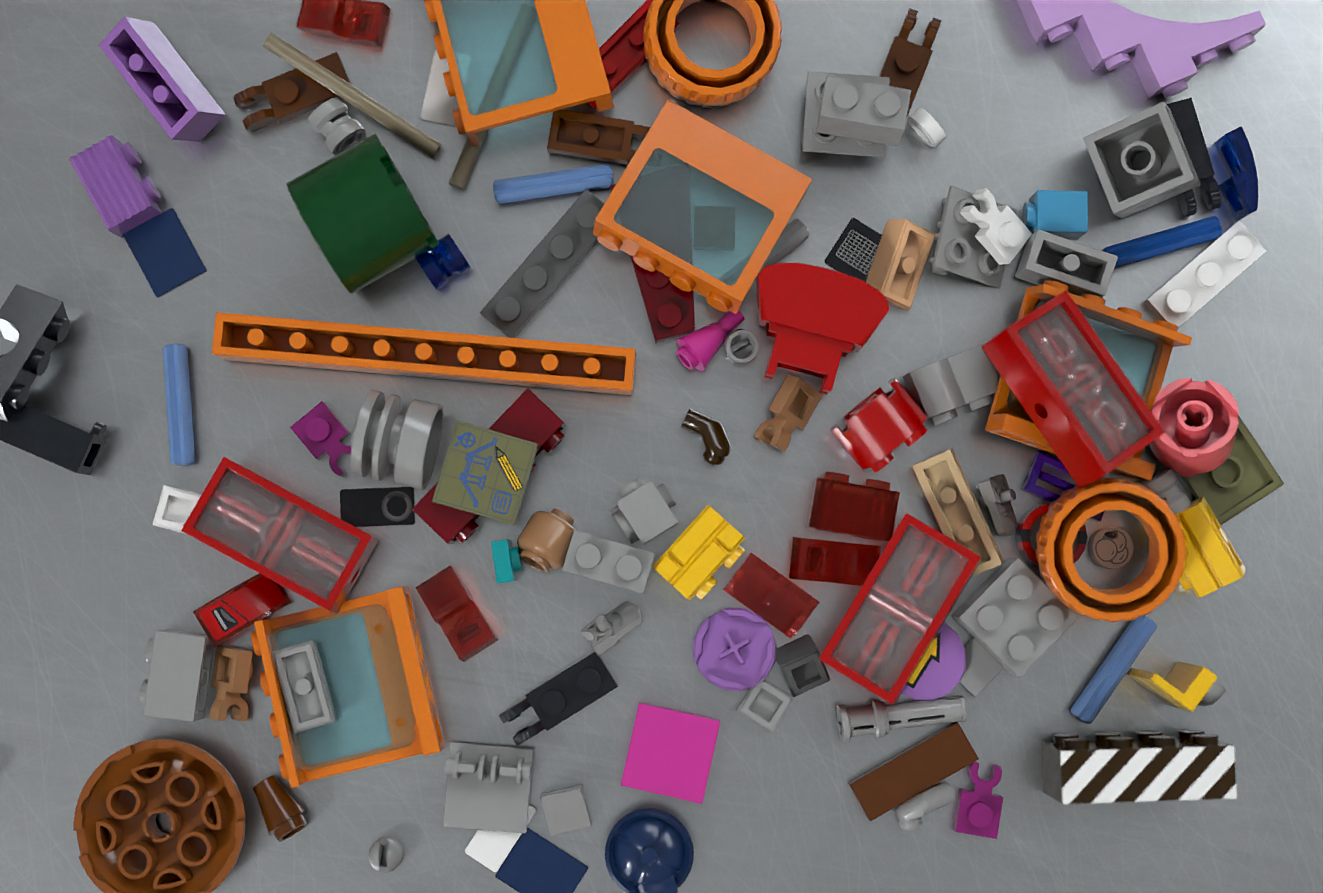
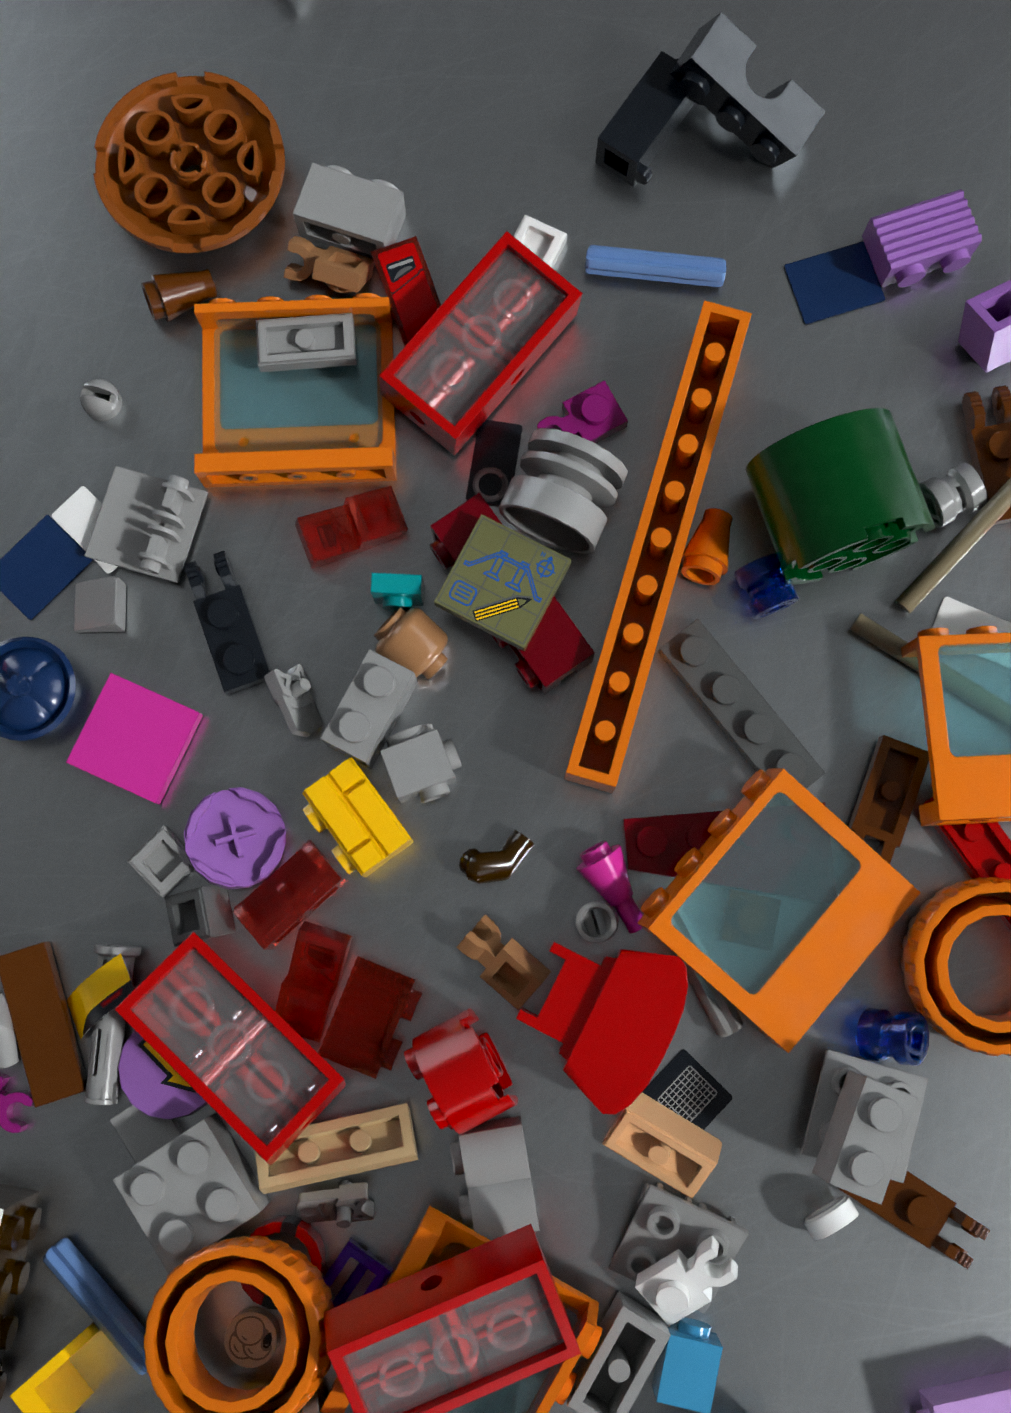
camera: 105 degrees right, 5 degrees down
medium blue axle [493,164,614,204] -> none
none -> yellow sticker [66,953,135,1040]
none -> orange cone [681,508,733,585]
none -> clear blue wheel [856,1008,930,1066]

